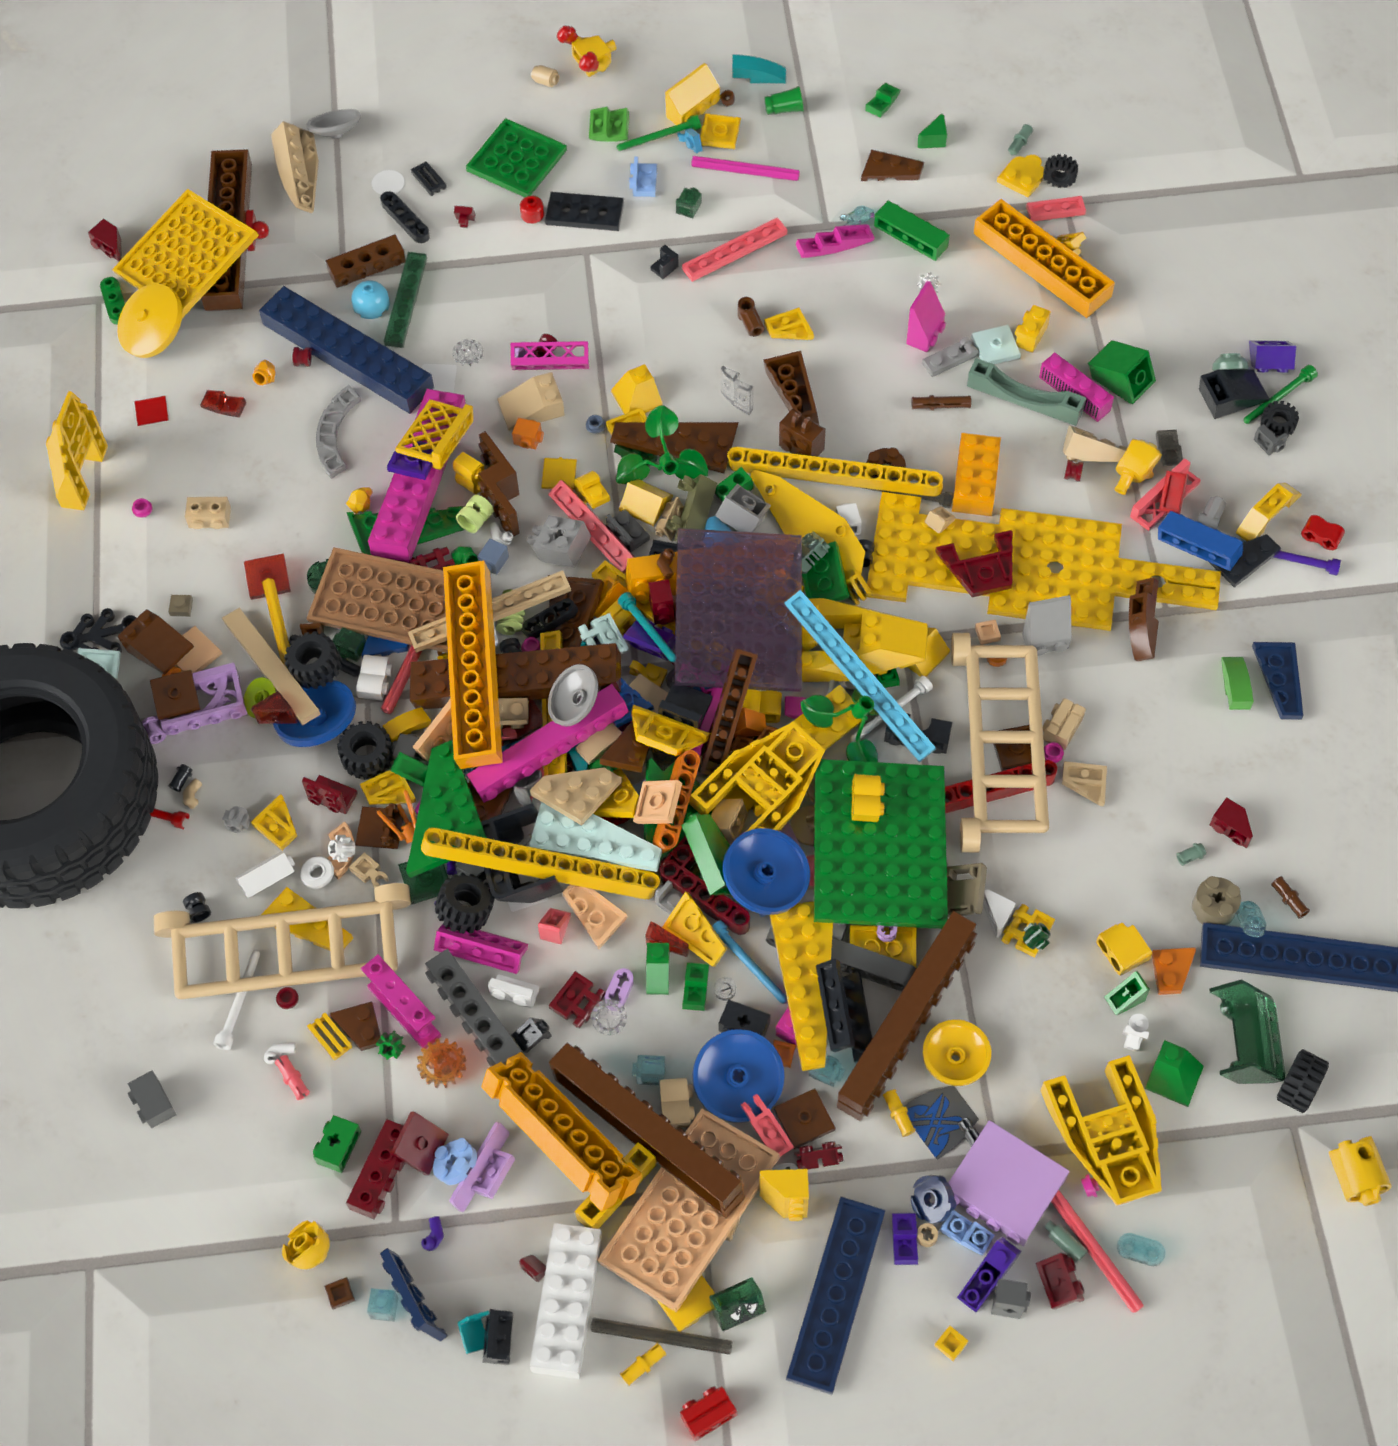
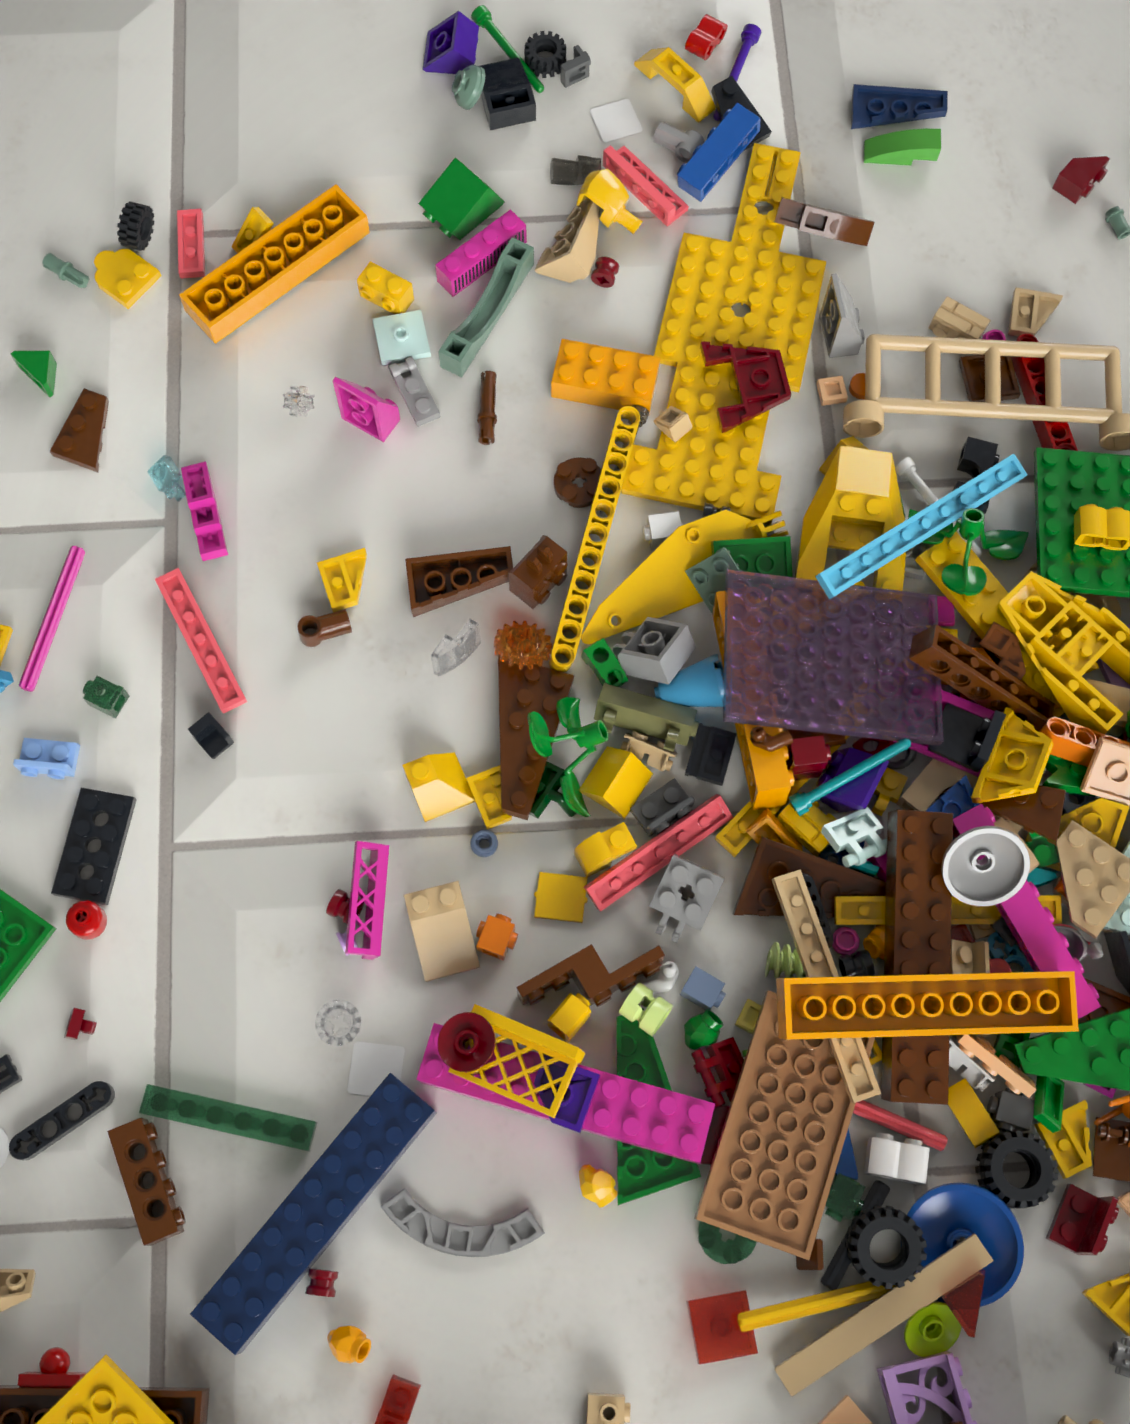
camera: 90 degrees left, 10 degrees up
medium azure cylinder [351,280,390,319] -> none
green brick [874,200,950,261] -> none
red tile [1159,471,1188,514] -> none
none -> dark red dish [438,1012,496,1072]
none -> clear orange gear [494,621,552,670]
none -> white sticker [590,99,643,142]

